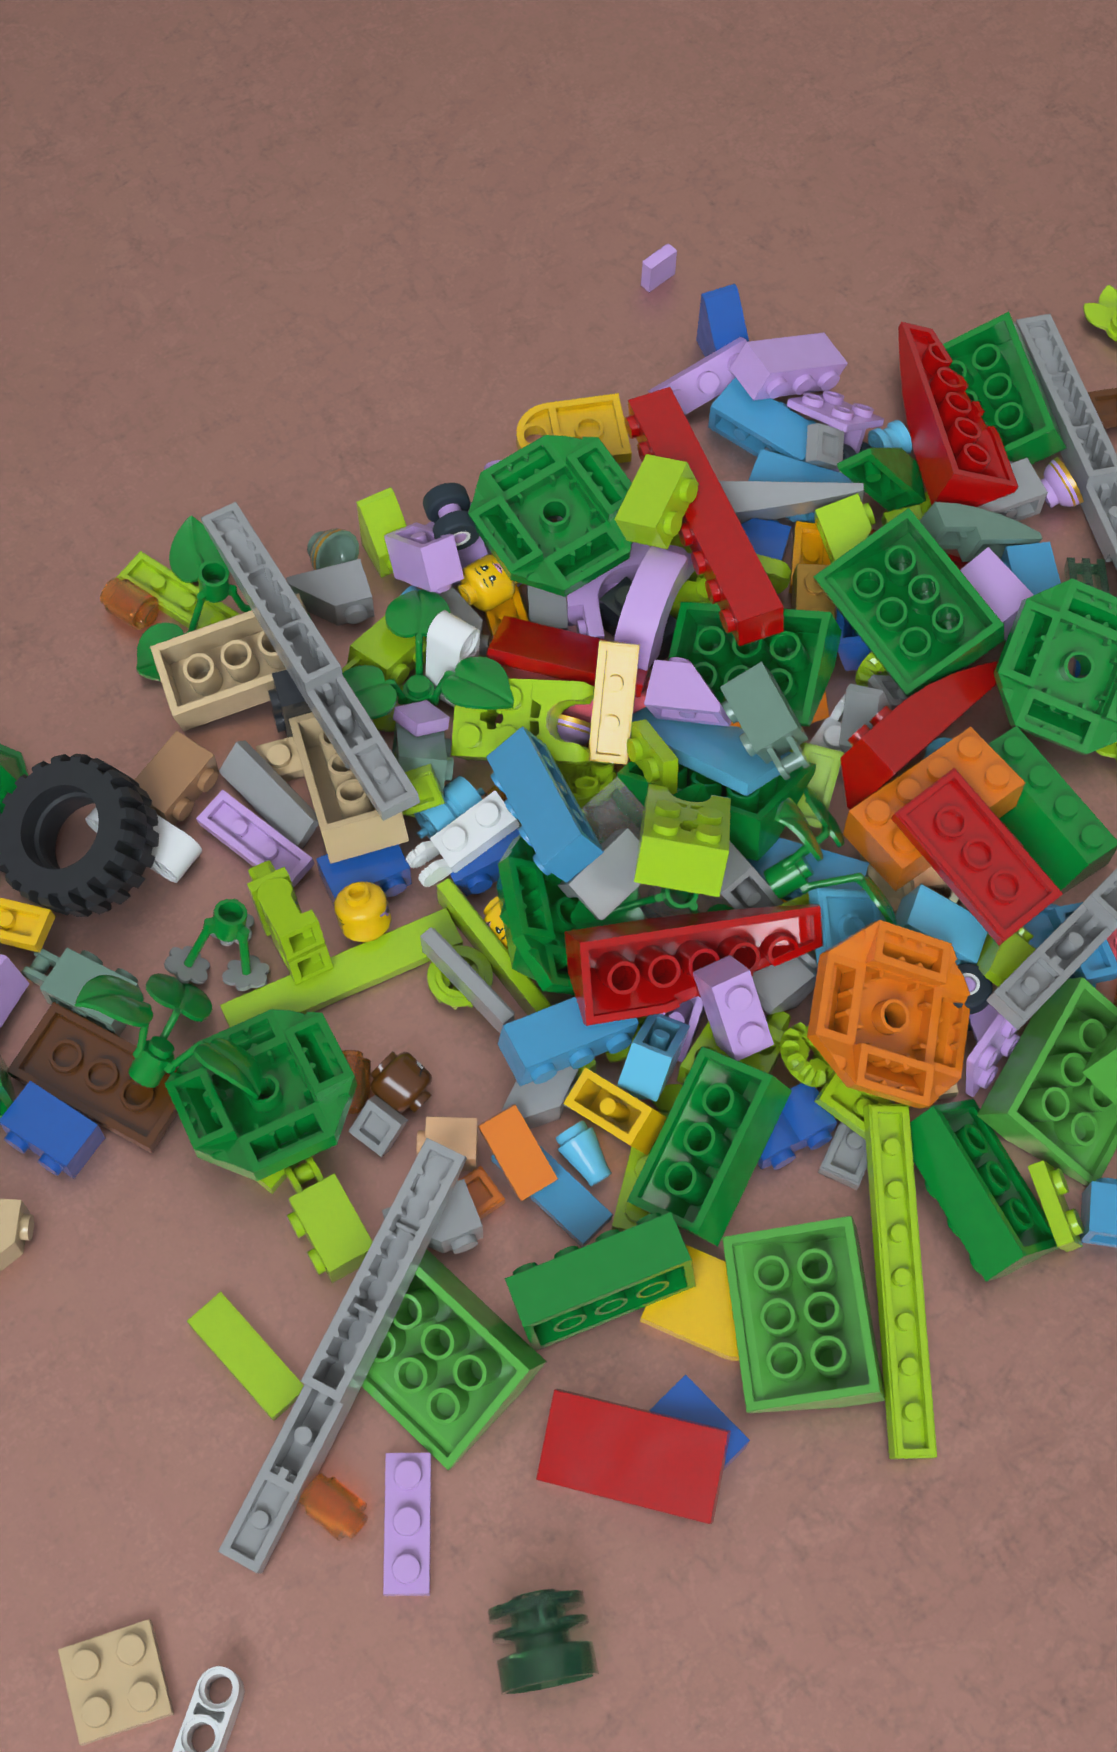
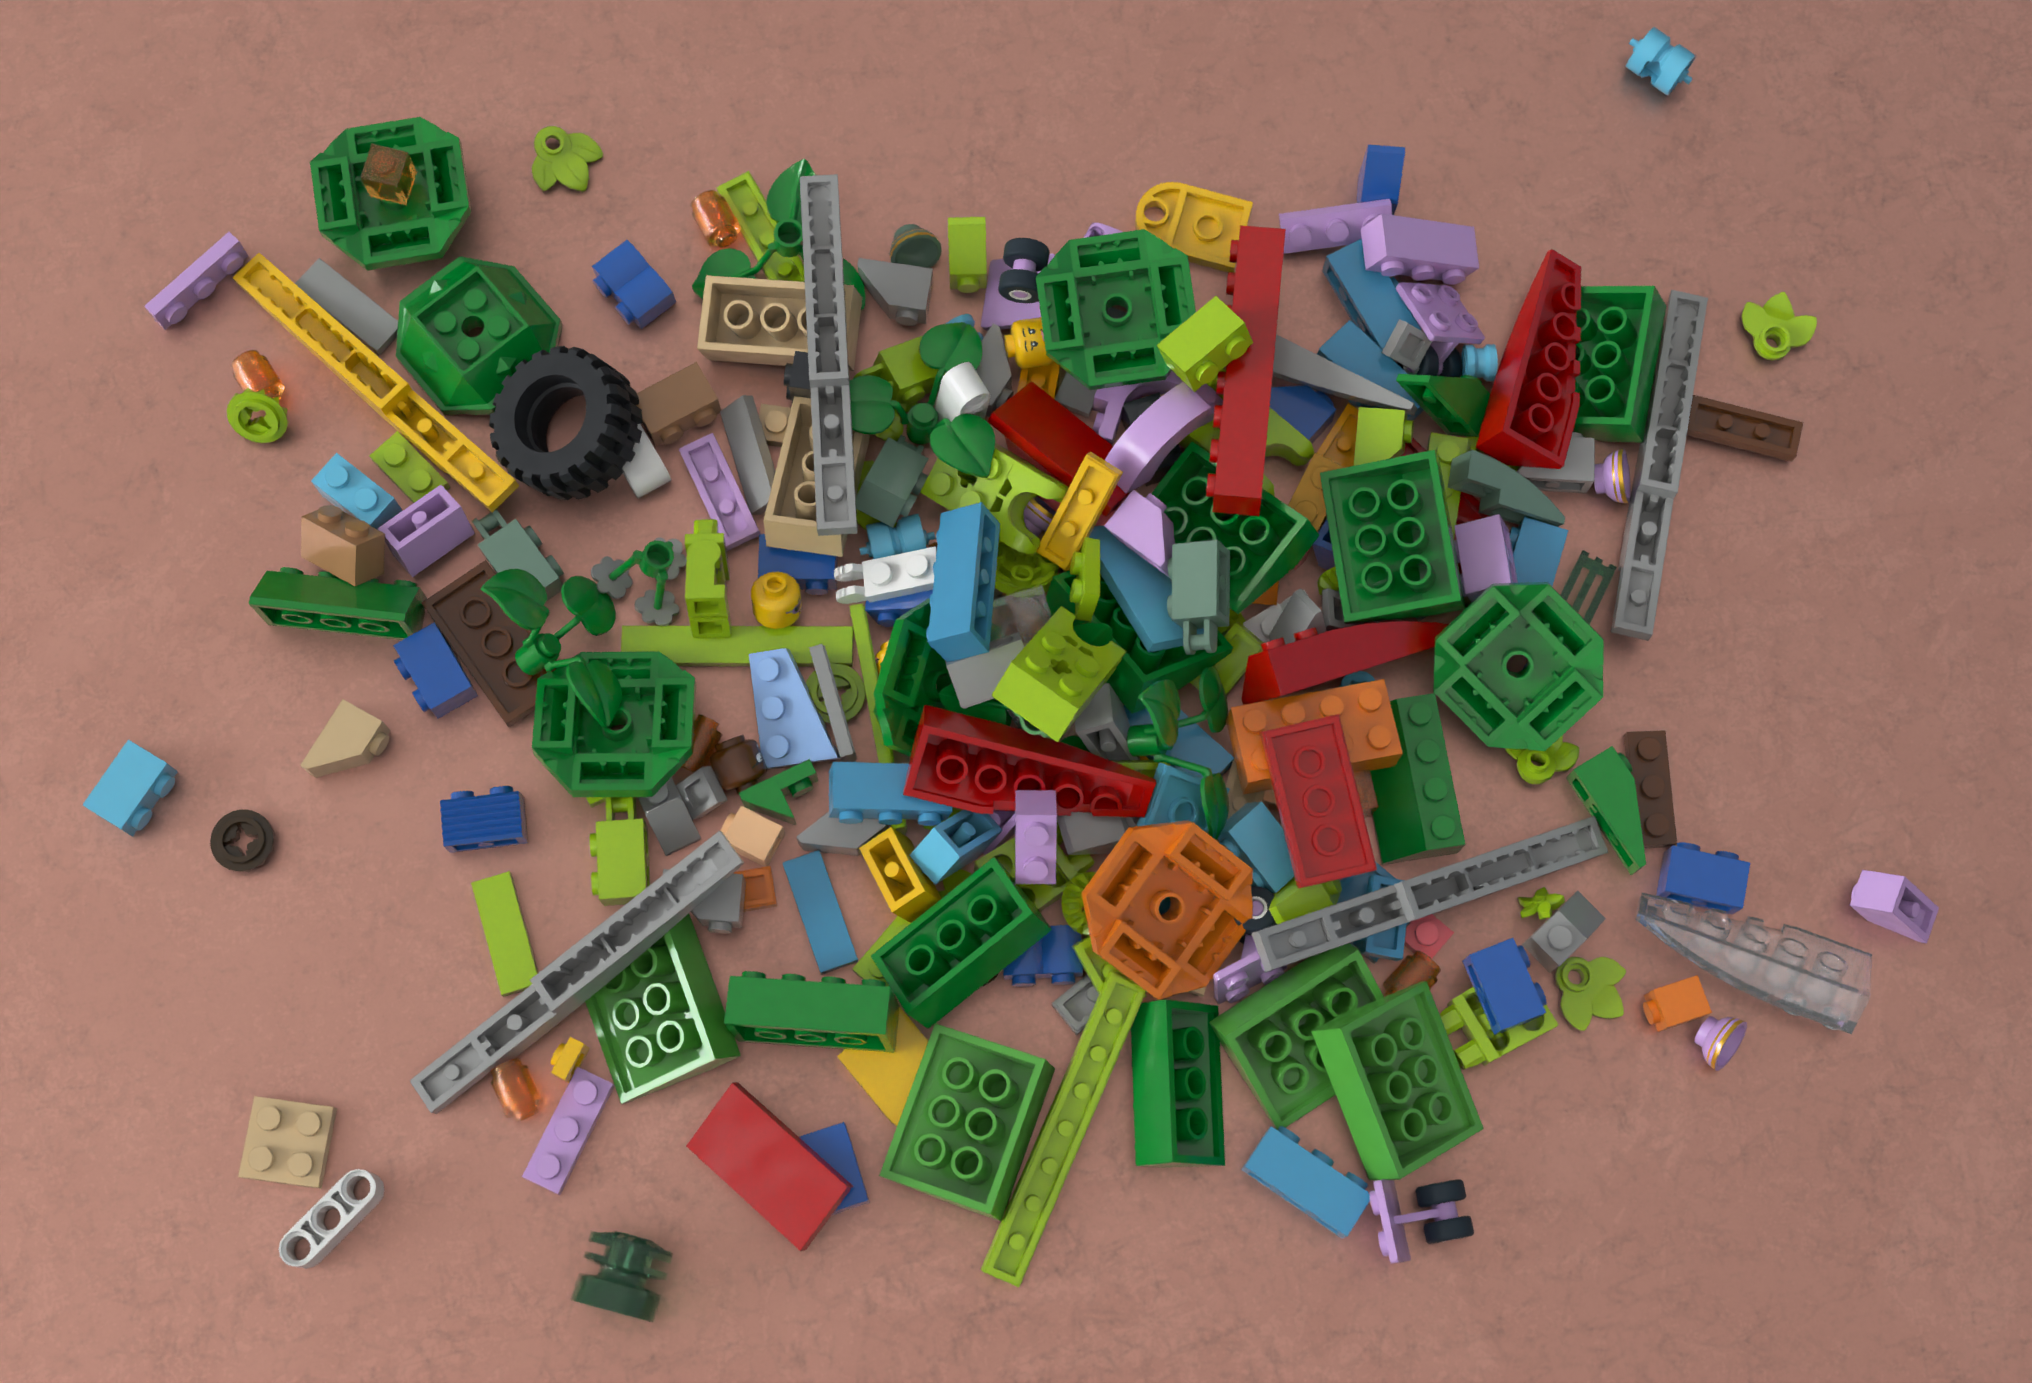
camera: 25 degrees right, 10 degrees up
lavender brick [384,522,464,593] -> none
lavender tile [393,700,450,737] -> none
lime tile [404,763,445,816] -> none
orange tile [477,1104,558,1201] -> none
medium azure cone [555,1120,612,1187] -> none
lavender tile [641,243,677,292] -> none
lime plate [1028,1160,1084,1252] -> none
none -> blue brick [440,786,528,853]
none -> yellow plate [550,1037,590,1083]
none -> blue brick [592,240,676,329]
none -> light grey slope [638,777,701,856]
none -> green slope [739,759,818,825]
none -> light blue wing [749,648,841,769]
none -> medium azure wheel [1626,27,1696,96]

